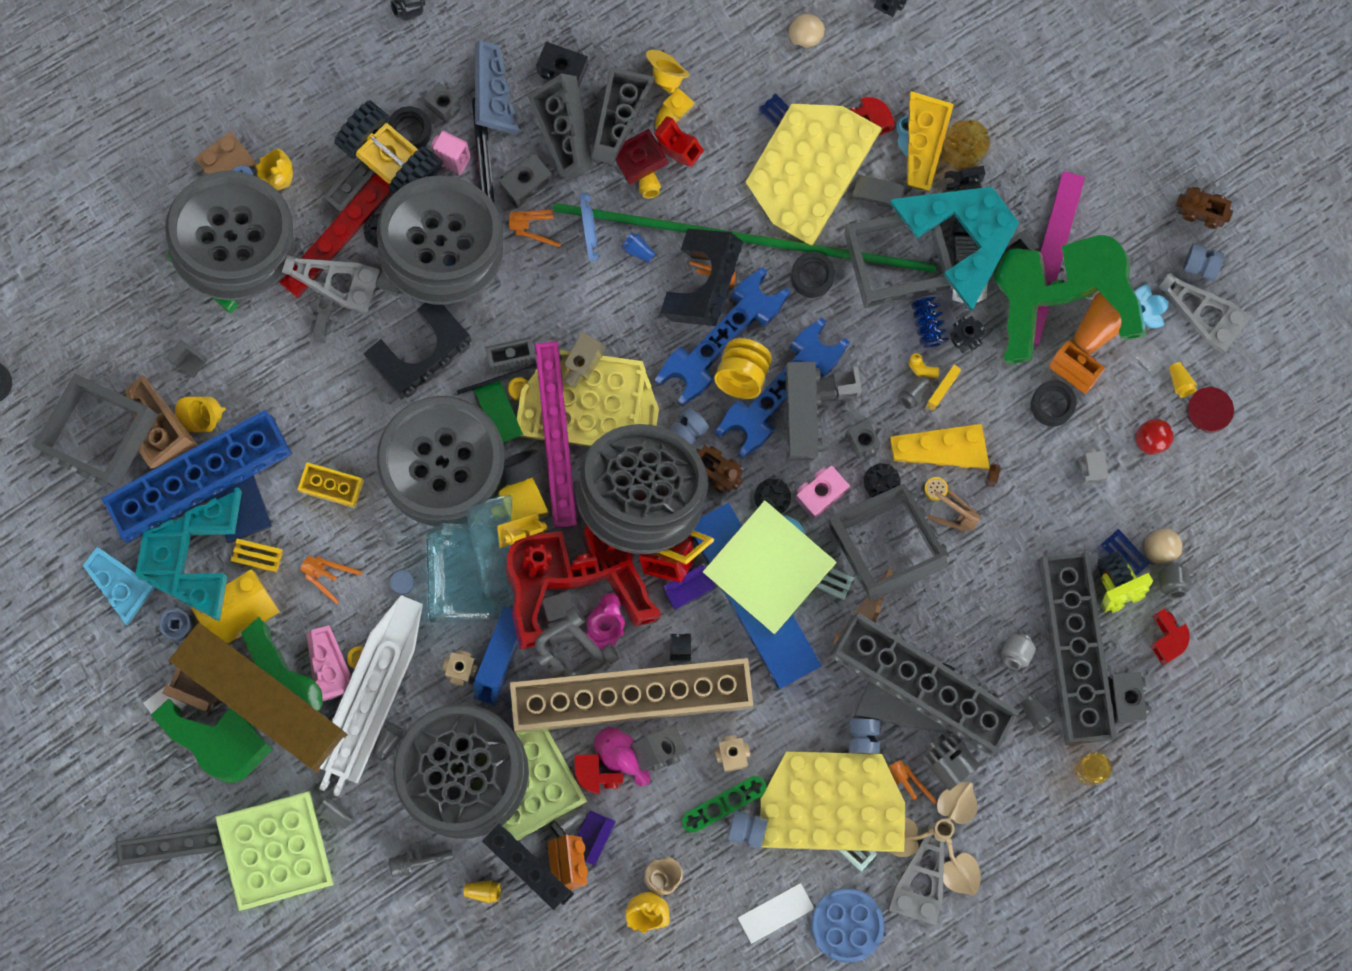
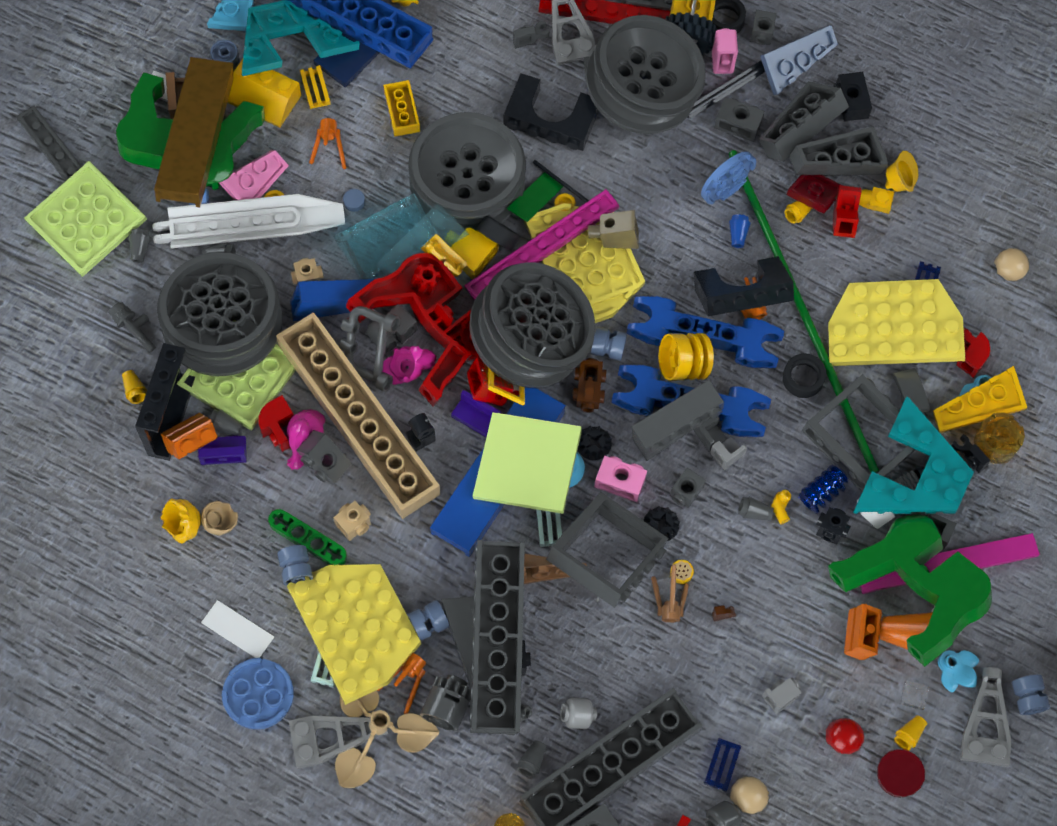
camera: 60 degrees right, 10 degrees down
dark grey brick [485,337,536,374] -> none
orange plant [509,209,561,247] -> none
yellow wing [890,424,990,470] -> none
yellow tile [926,365,961,411] -> none
black tyre [1031,381,1077,426] -> none
neon yellow plate [1098,551,1153,613] -> none

